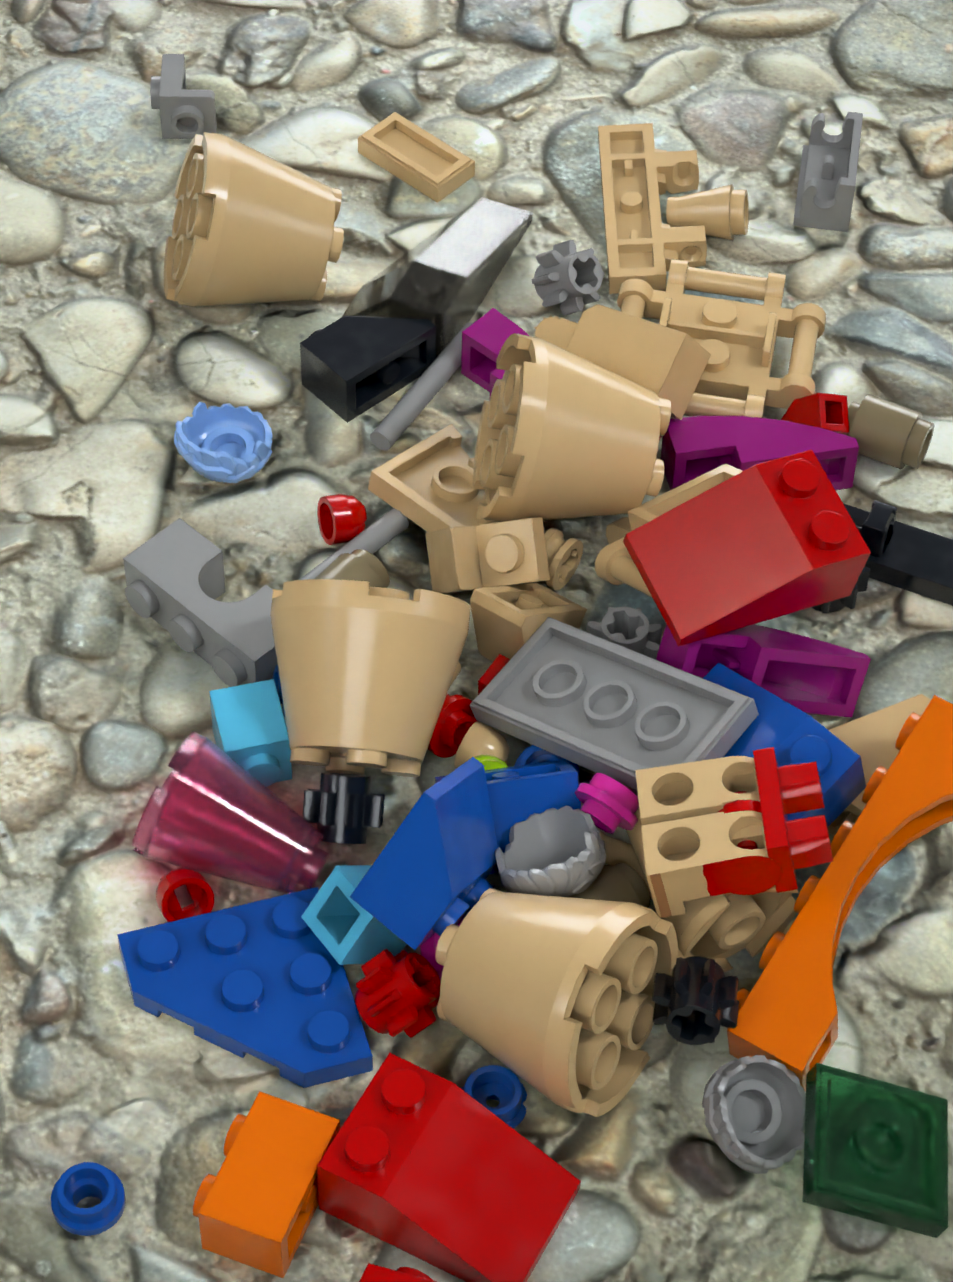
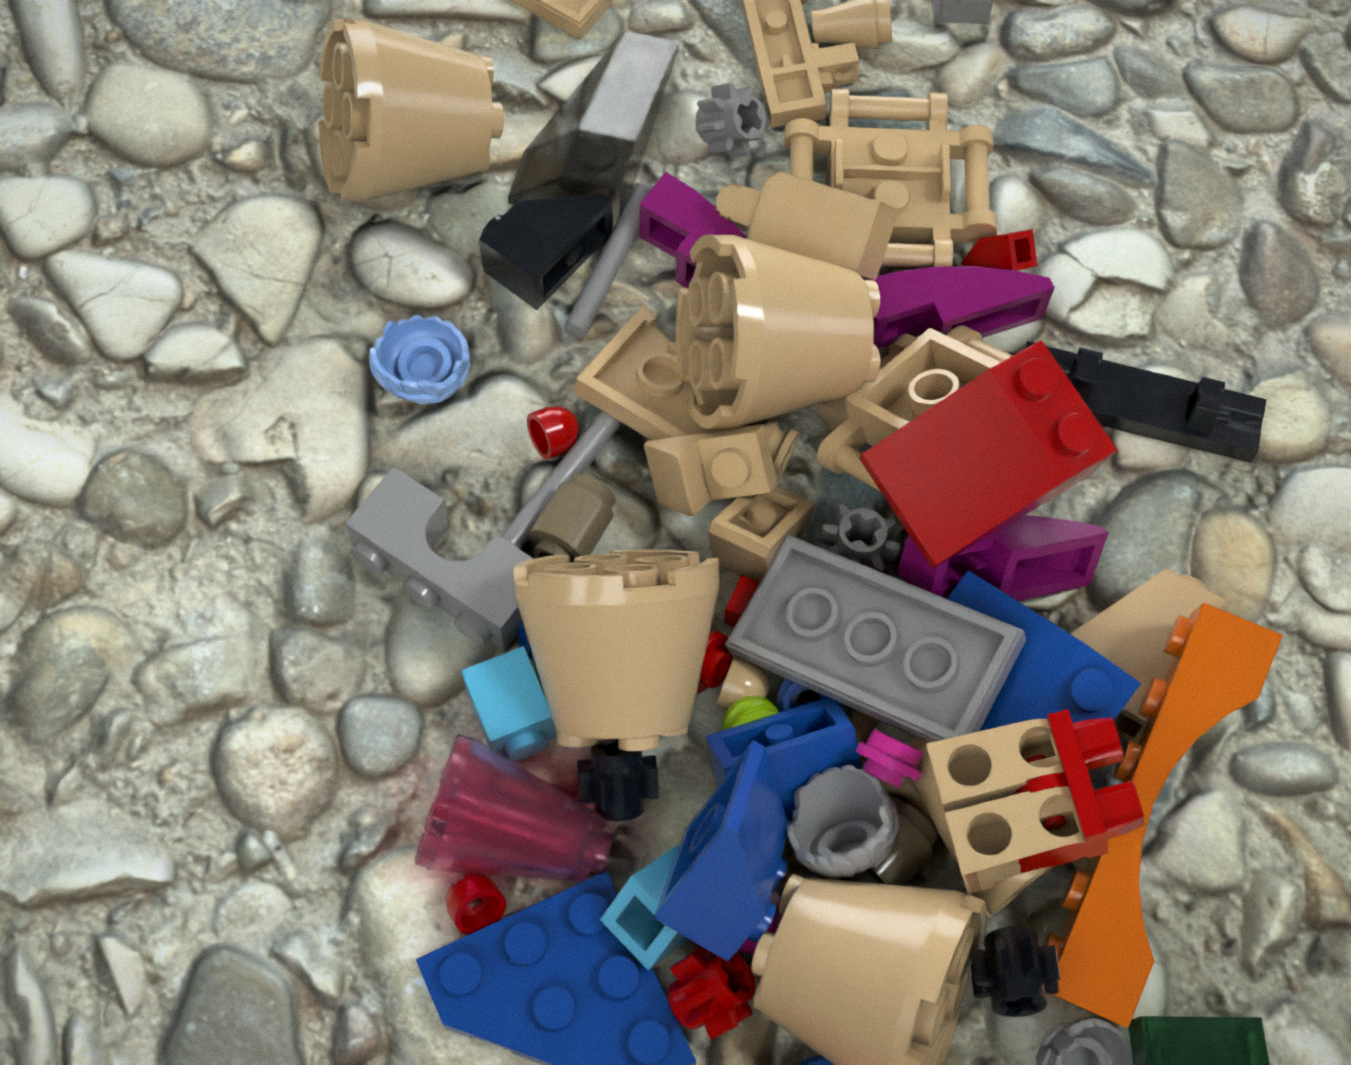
camera: 10 degrees left, 15 degrees up
dark tan brick [844,394,935,469] -> none

